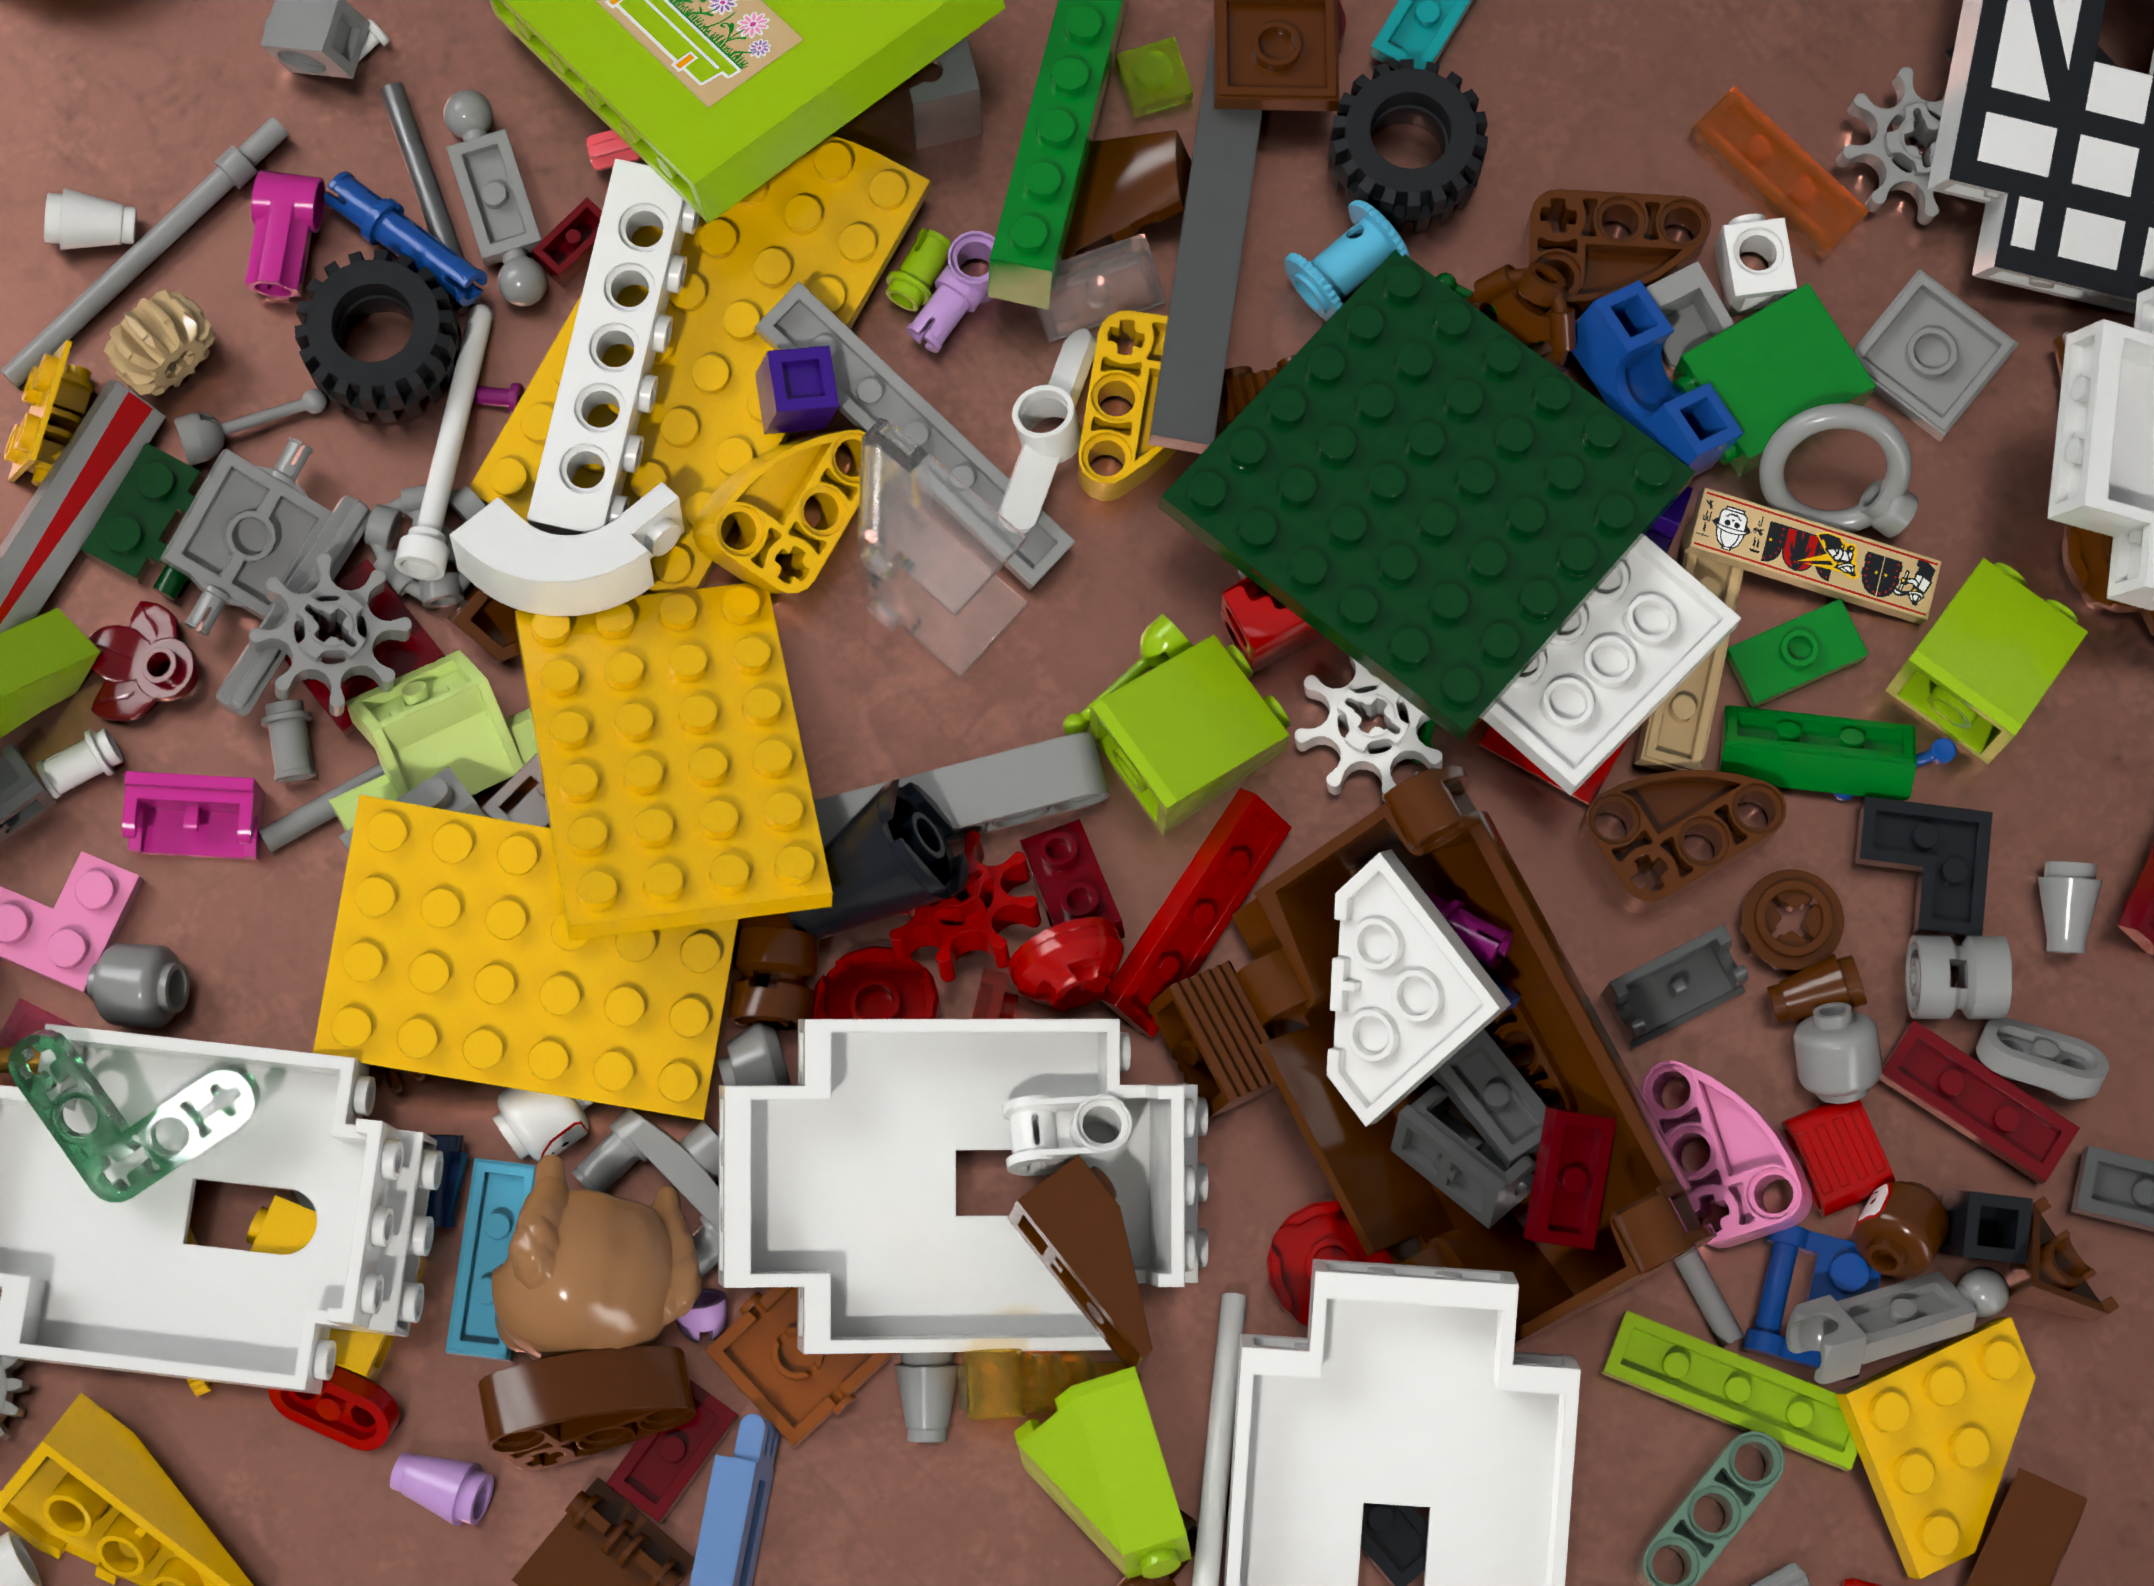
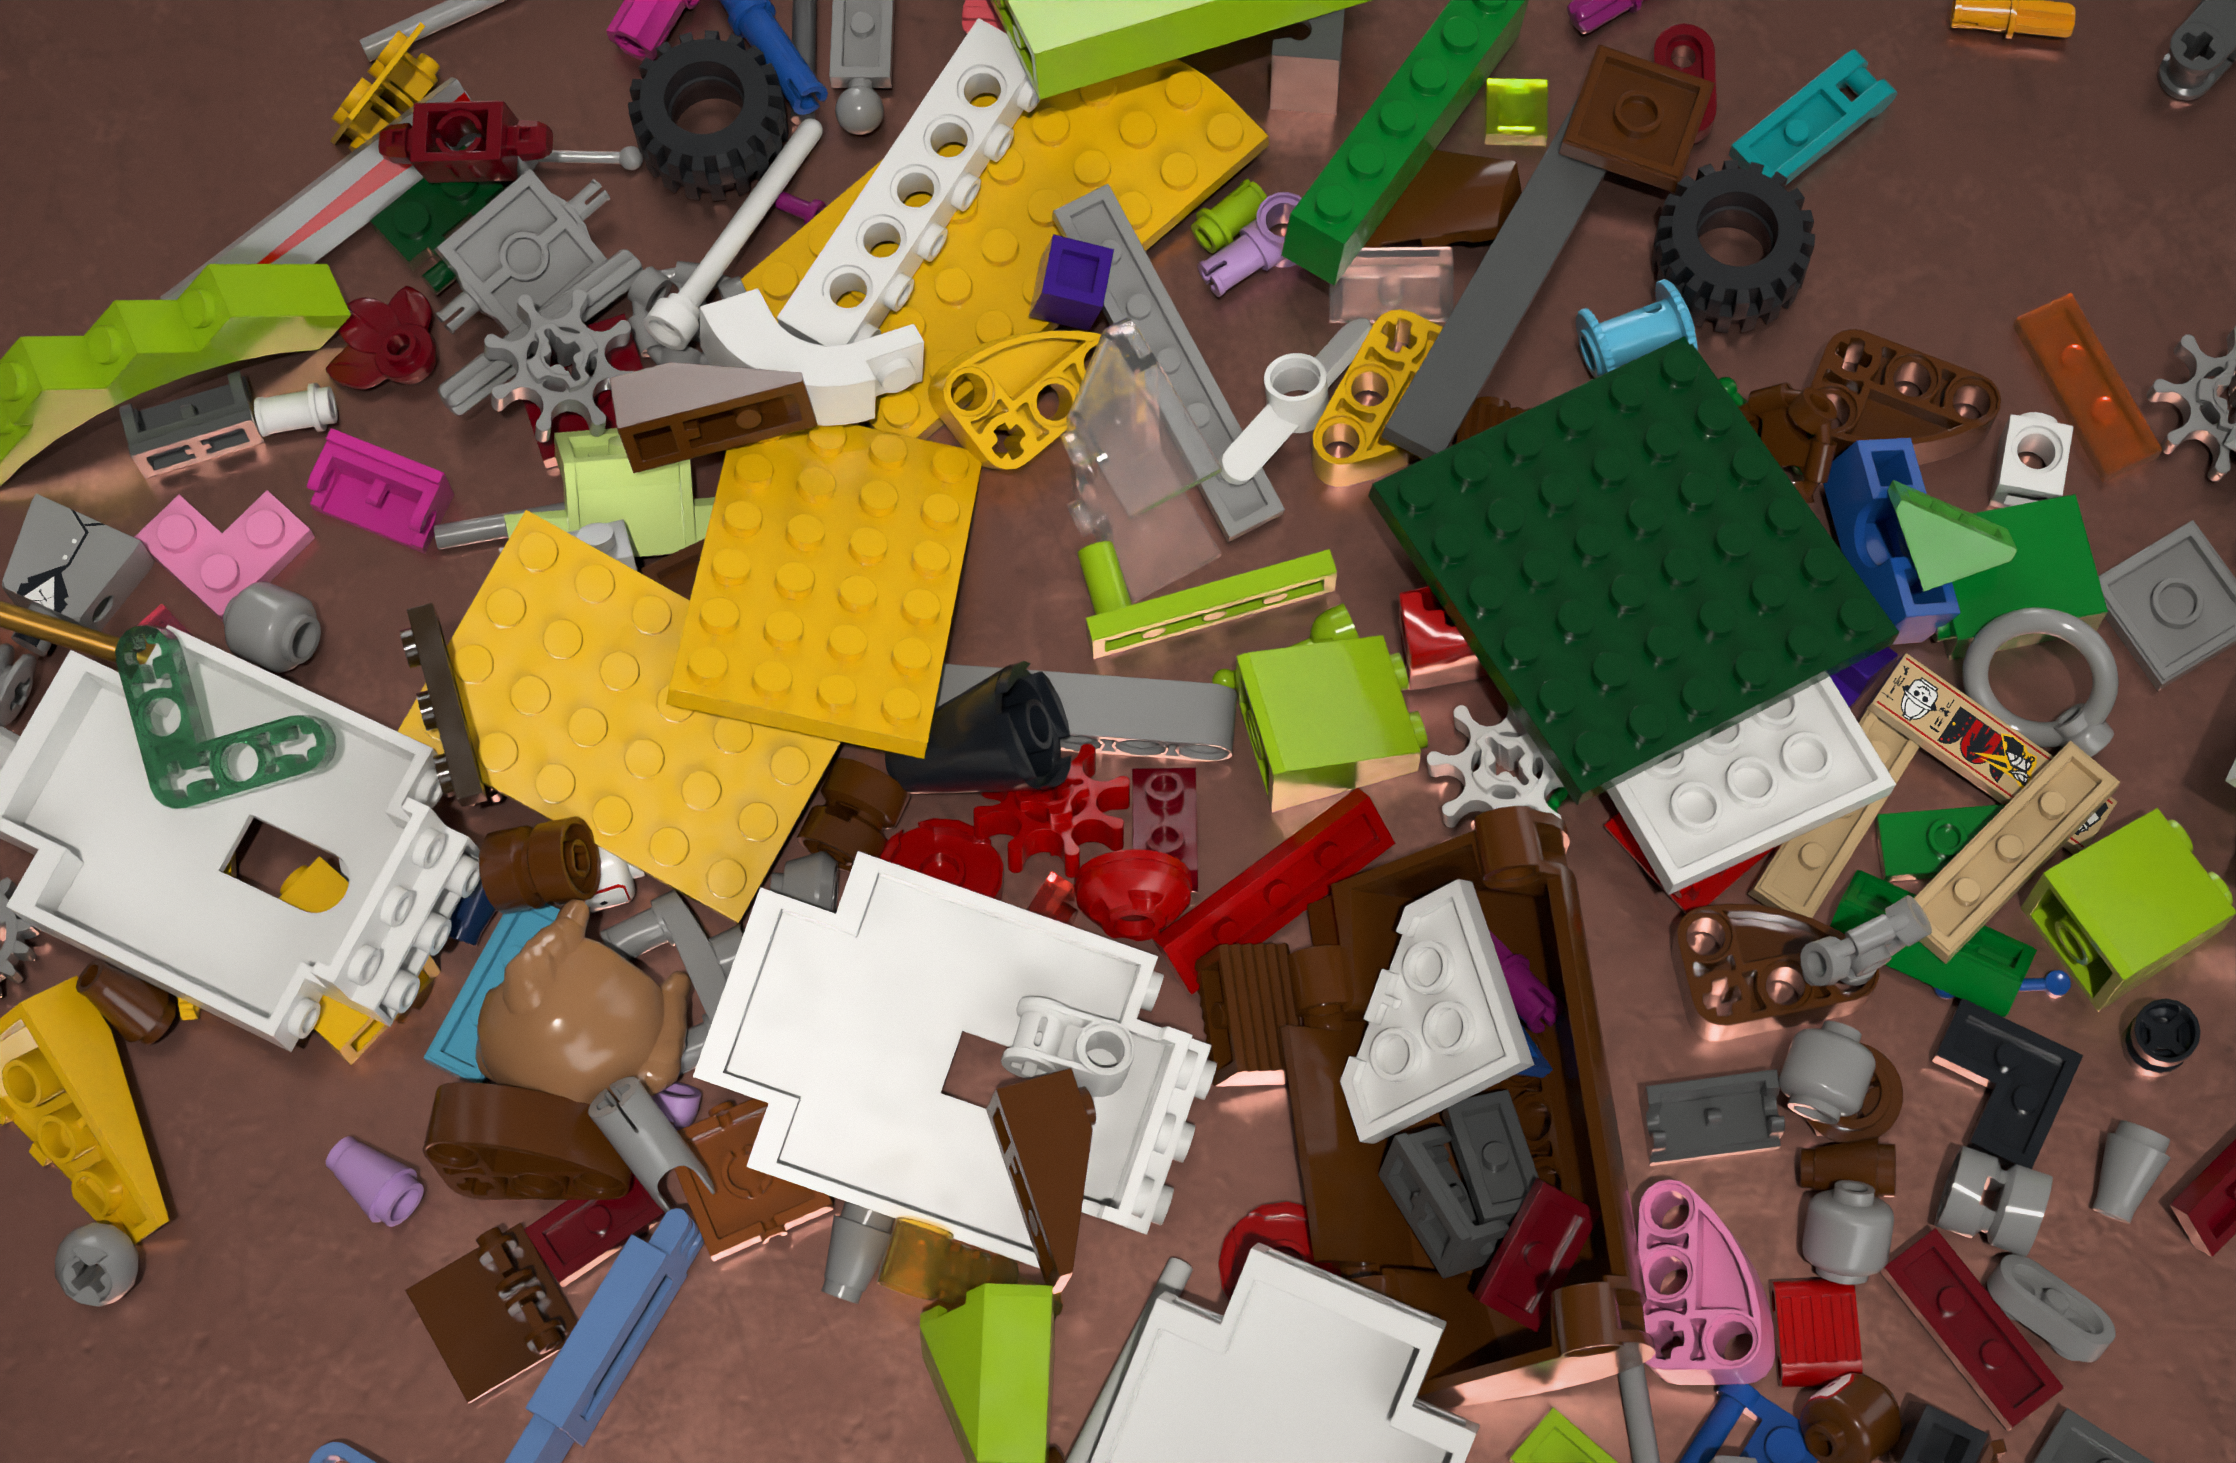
camera: 25 degrees right, 5 degrees down
tan gear [104,289,216,396] -> none
light grey pin [261,699,316,783] -> none
red plate [268,1366,399,1451] -> none
dark red piece [532,197,602,288] -> none
light grey panel [1645,261,1734,369] -> none
none -> reddish brown cone [76,959,176,1045]
none -> dark red piece [378,101,553,183]
none -> dark brown plate [400,603,488,807]
none -> reddish brown wheel [479,816,601,914]
none -> light grey piece [588,1077,716,1213]
none -> reddish brown slope [610,362,818,473]
none -> lime piece [1077,541,1337,659]
none -> light grey head [1779,1021,1876,1124]
none -> light grey piece [1800,895,1932,986]
none -> bright green slope [1887,480,2018,592]
none -> tan tile [1914,740,2120,964]
none -> black wheel [2121,998,2201,1077]

